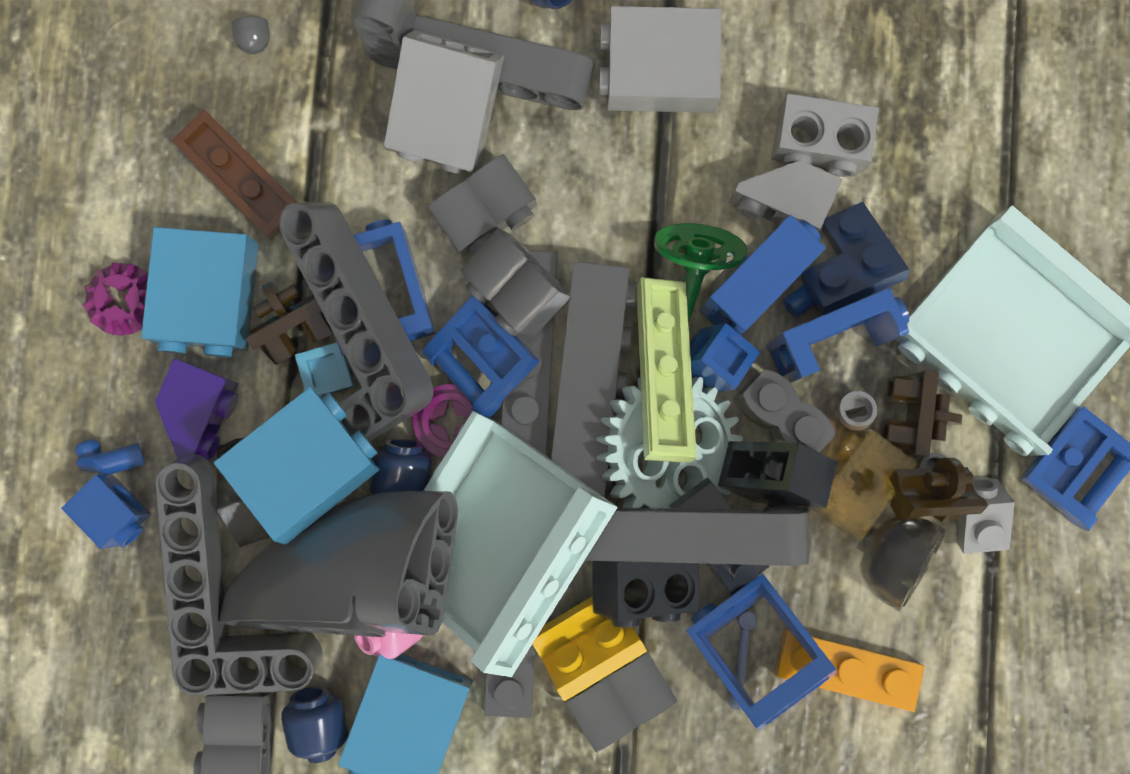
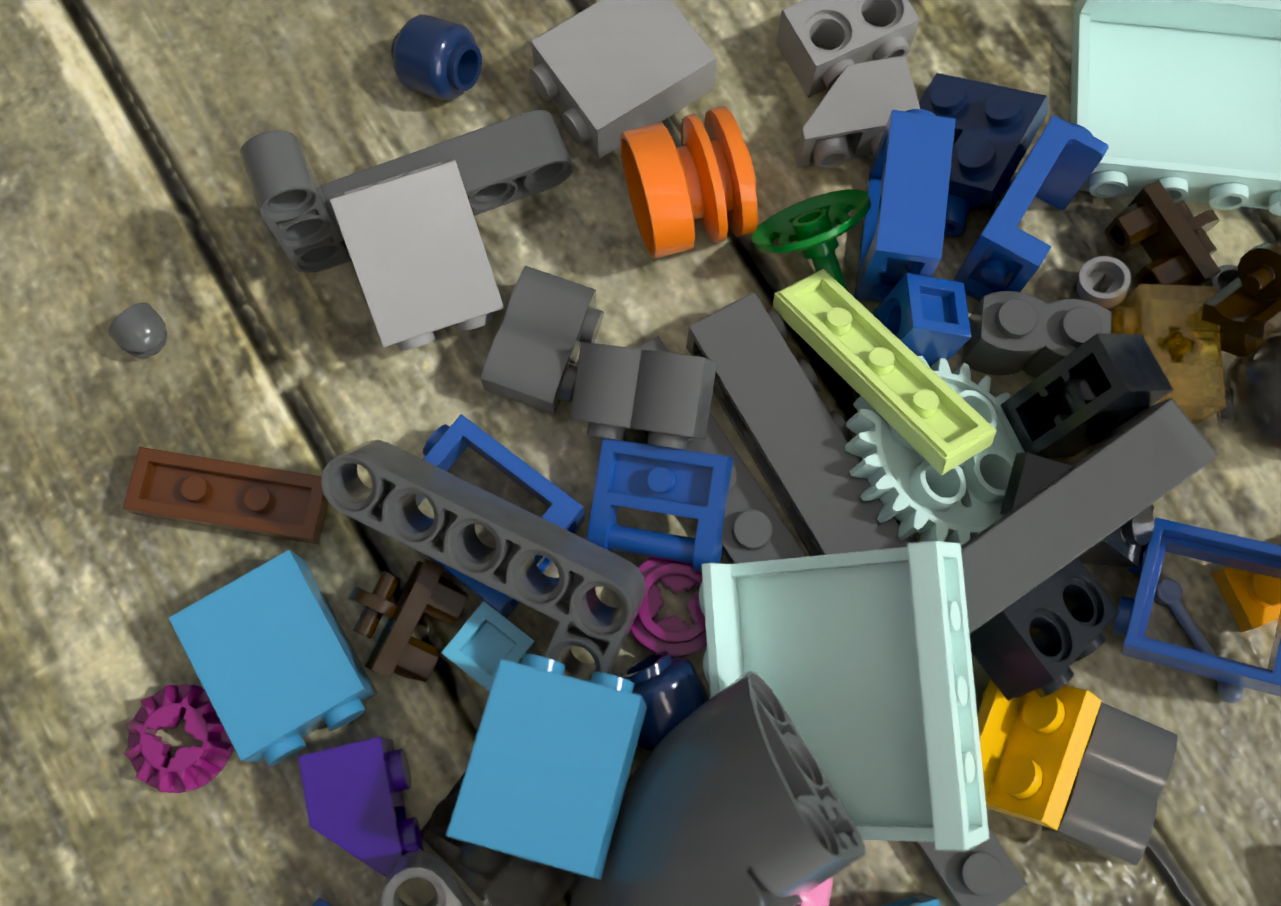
camera: 35 degrees left, 10 degrees down
none -> orange wheel [620,106,758,259]

